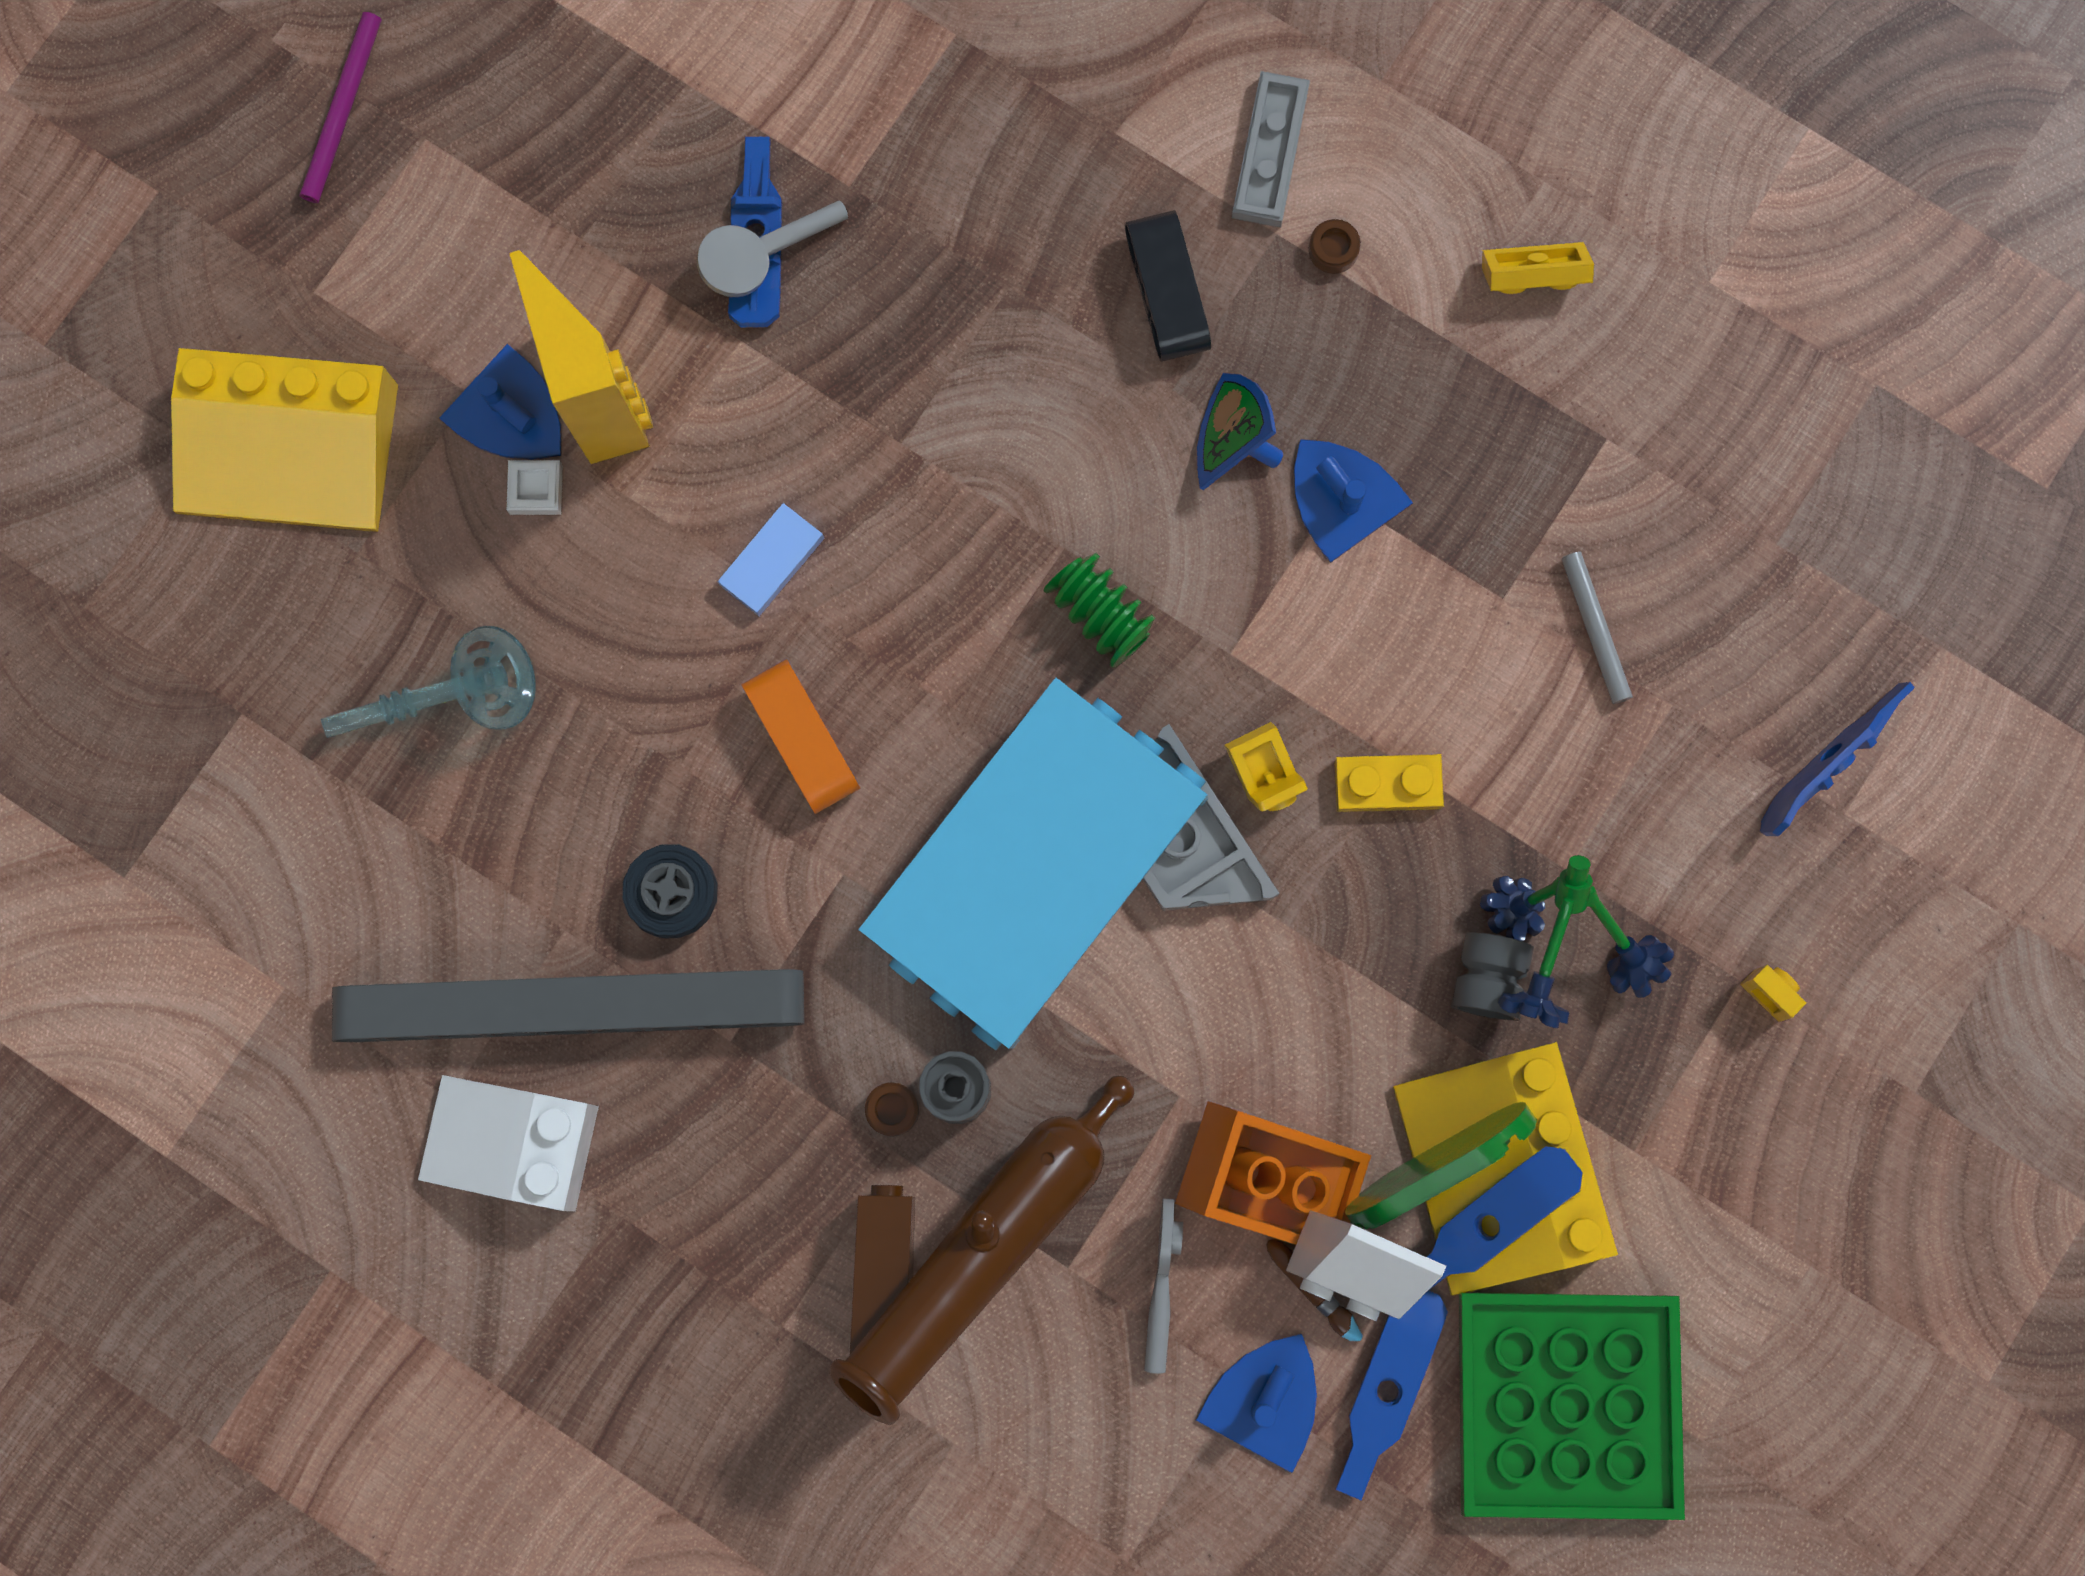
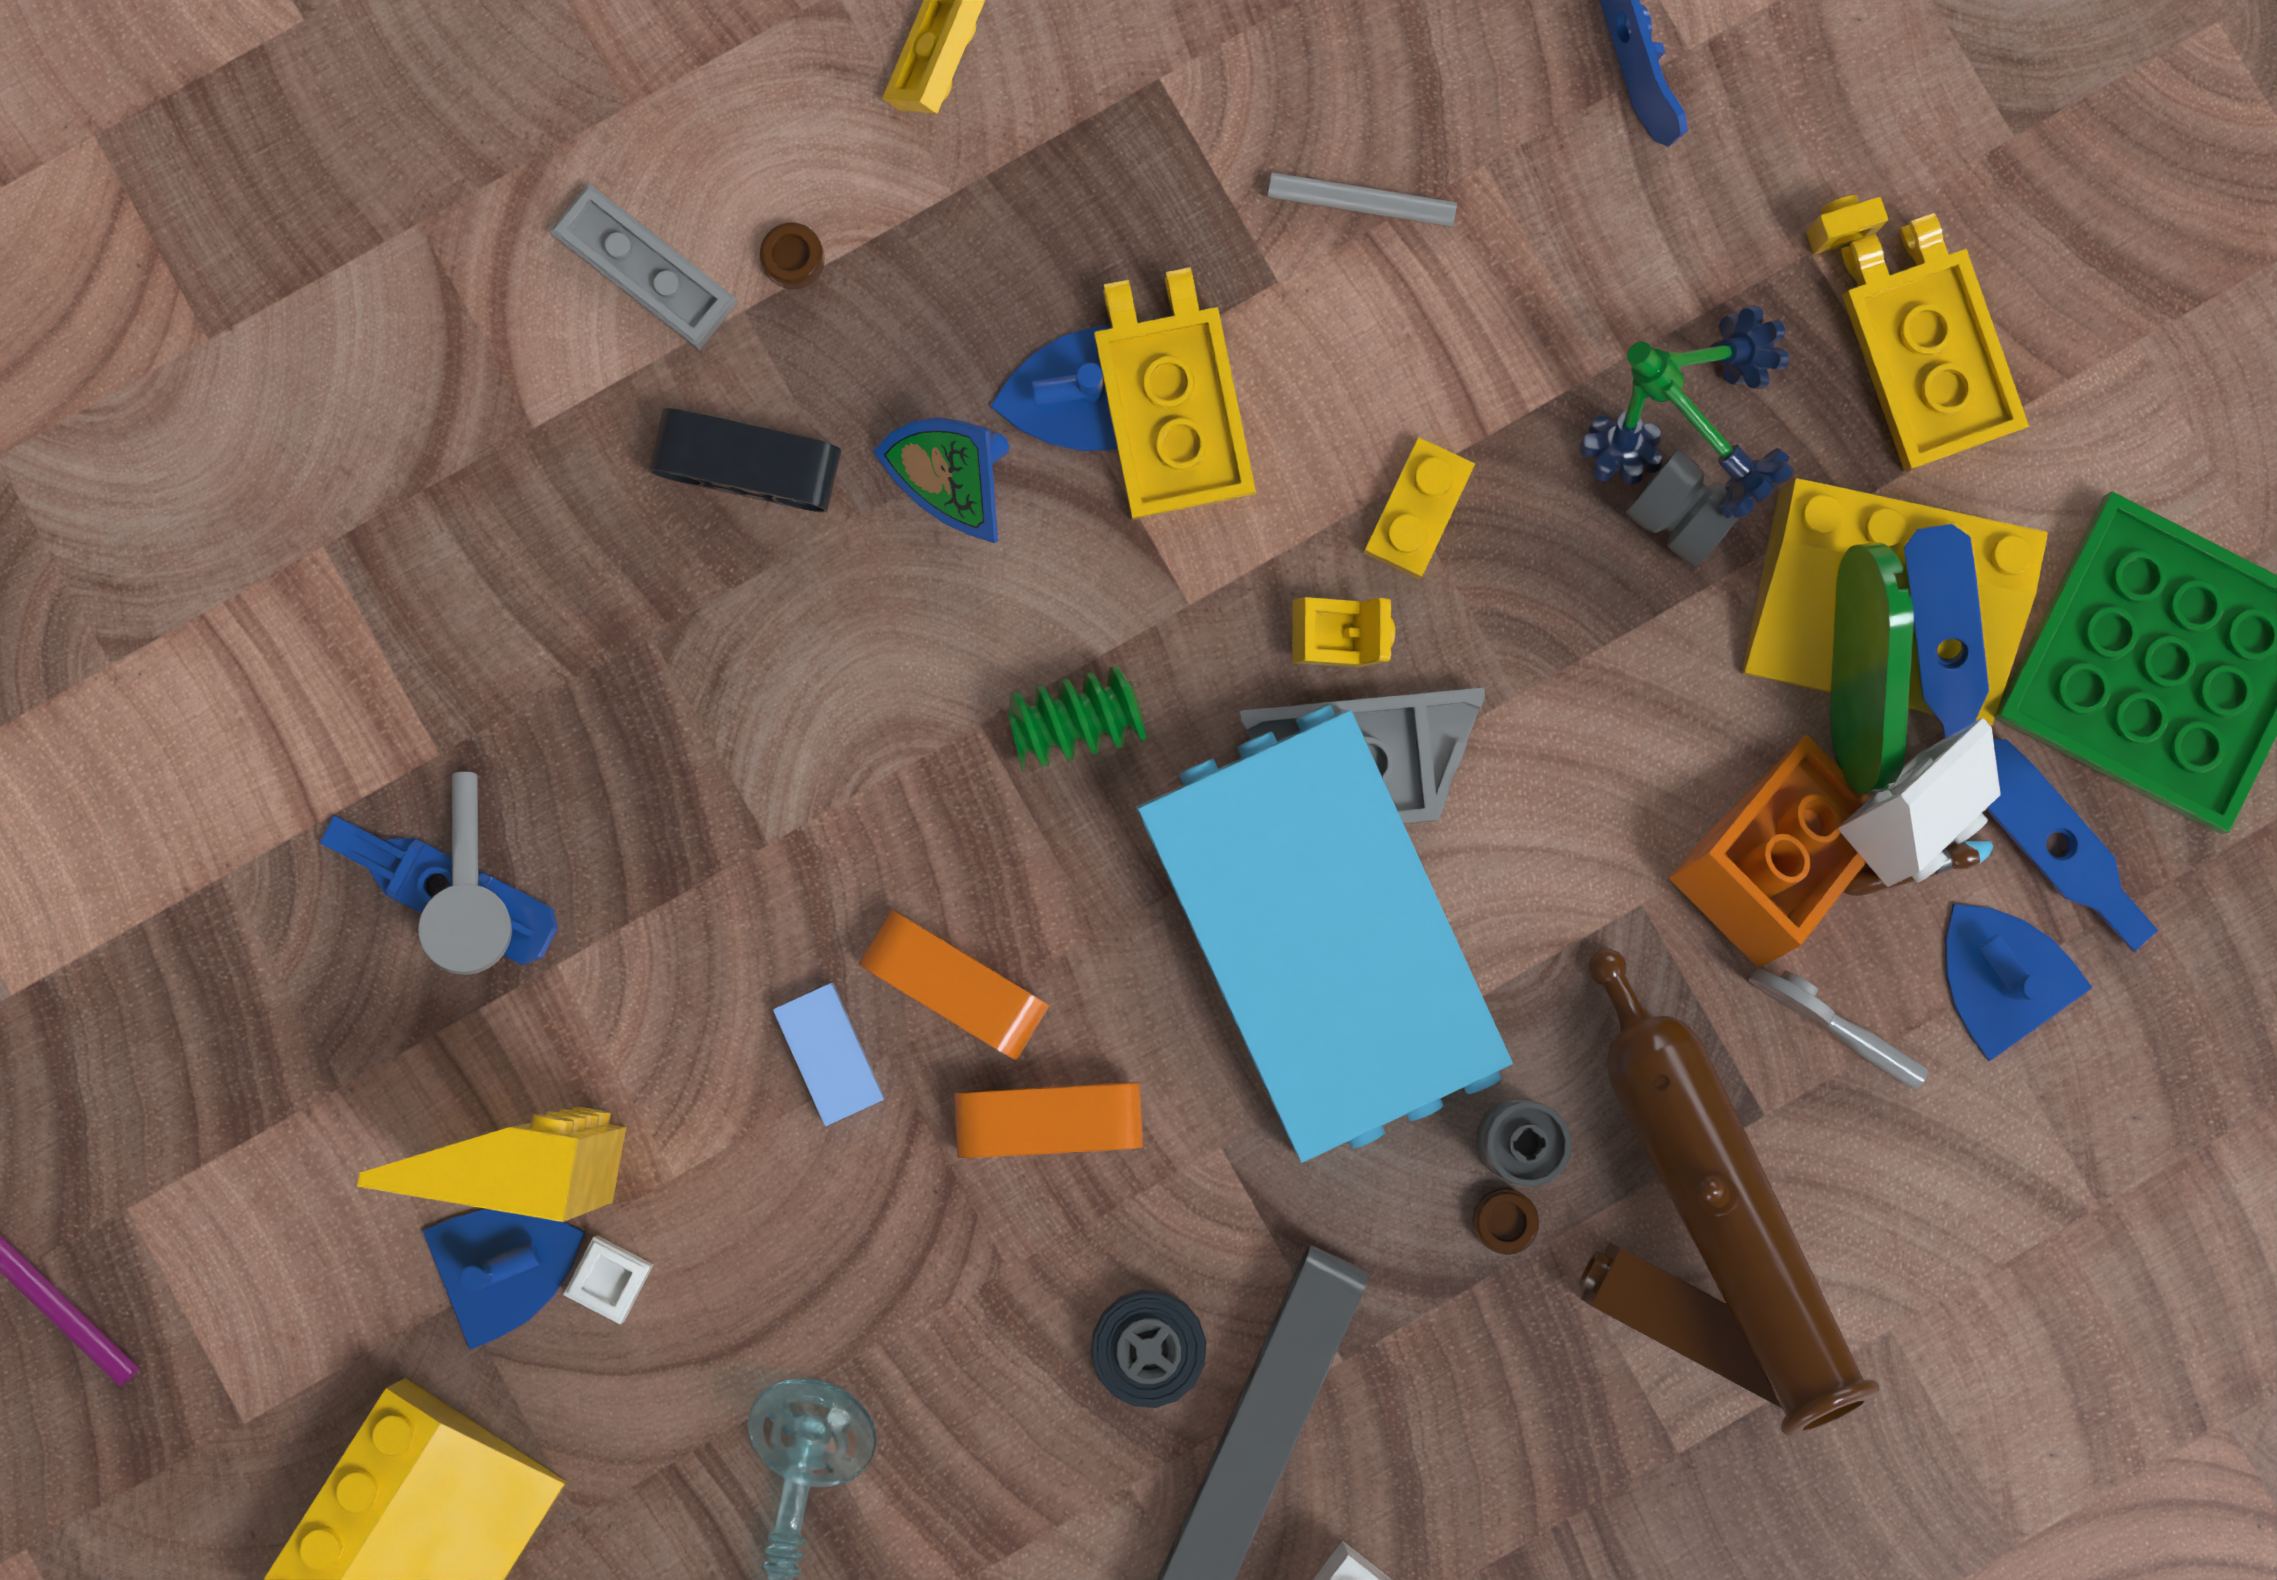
camera: 70 degrees left, 5 degrees up
none -> orange beam [858,909,1050,1060]
none -> yellow tile [1094,267,1256,520]
none -> yellow tile [1841,213,2029,472]

